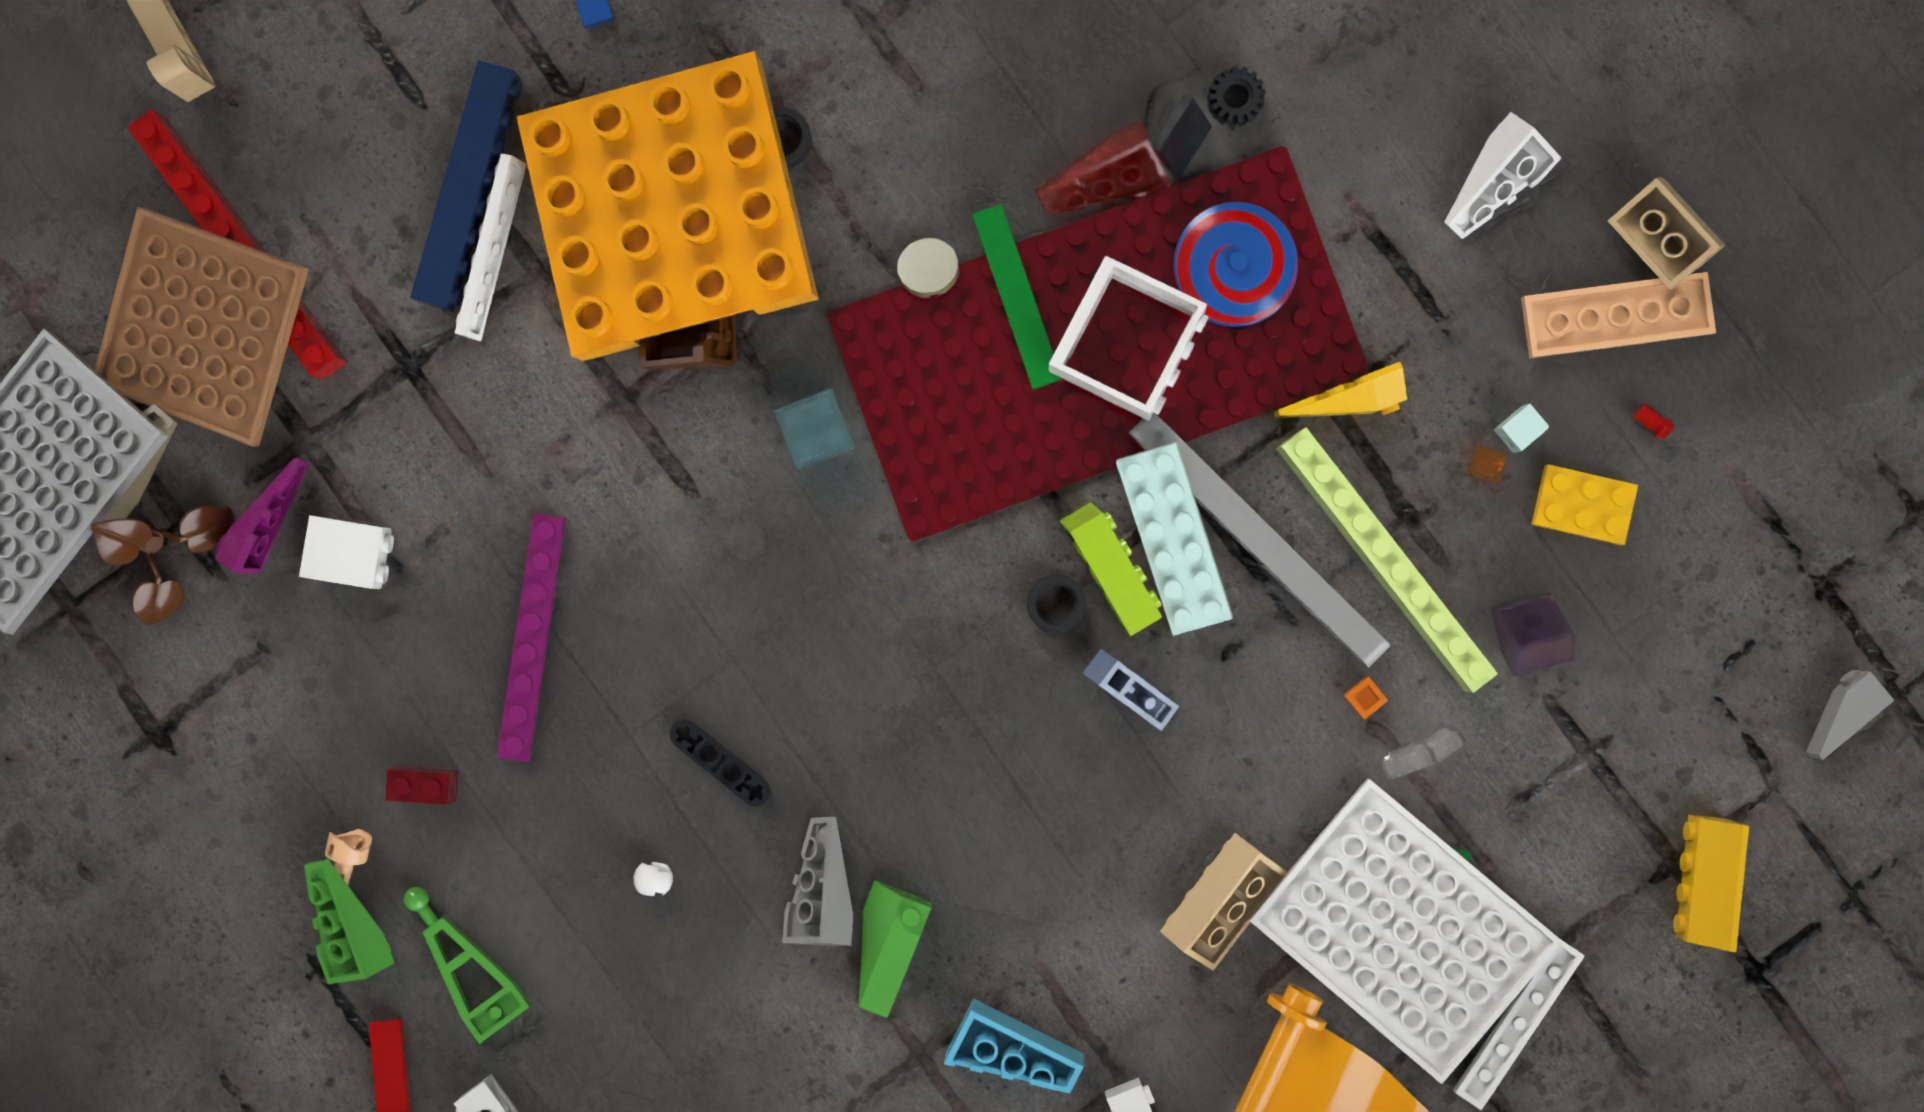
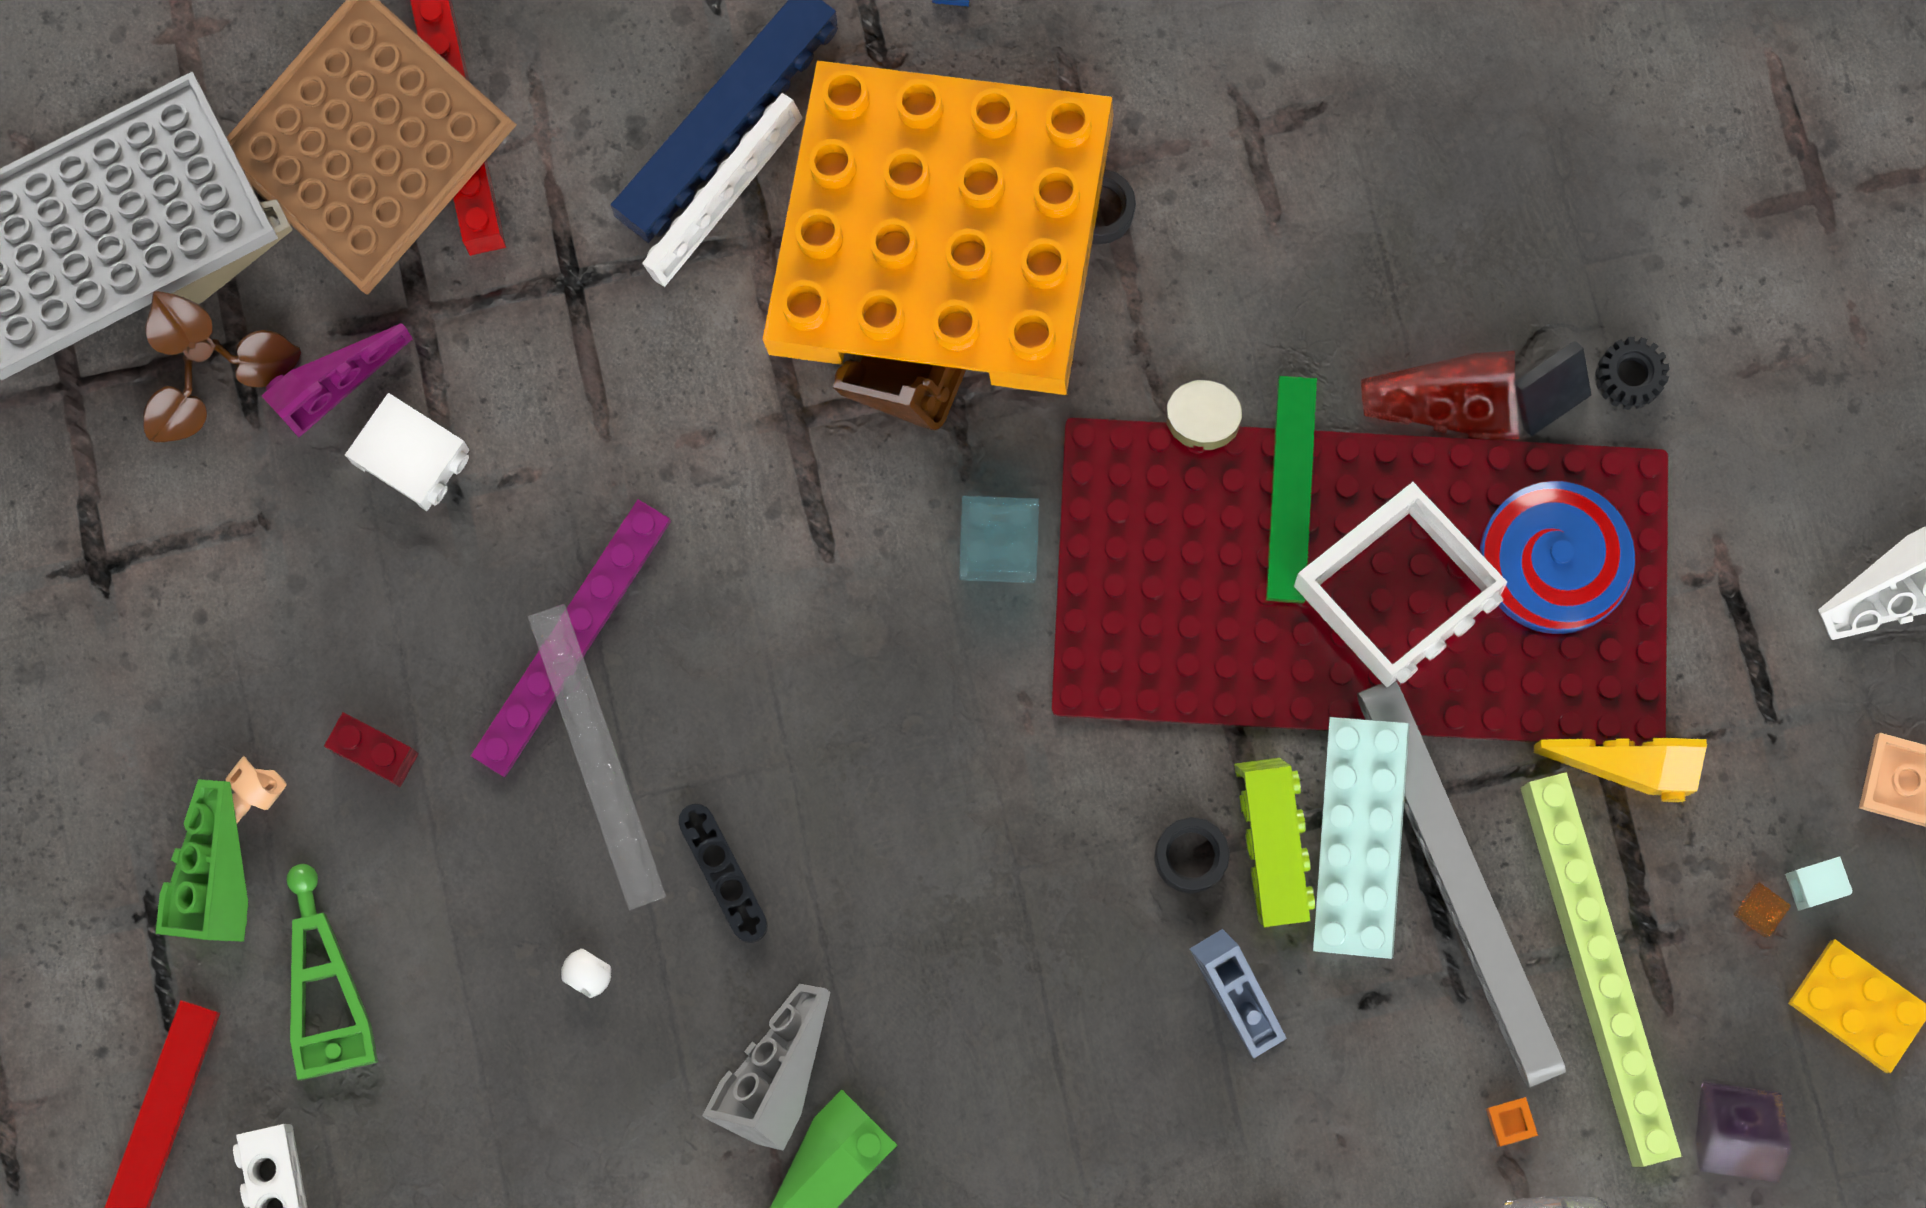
camera: 20 degrees right, 10 degrees down
none -> clear plate [528,604,666,911]

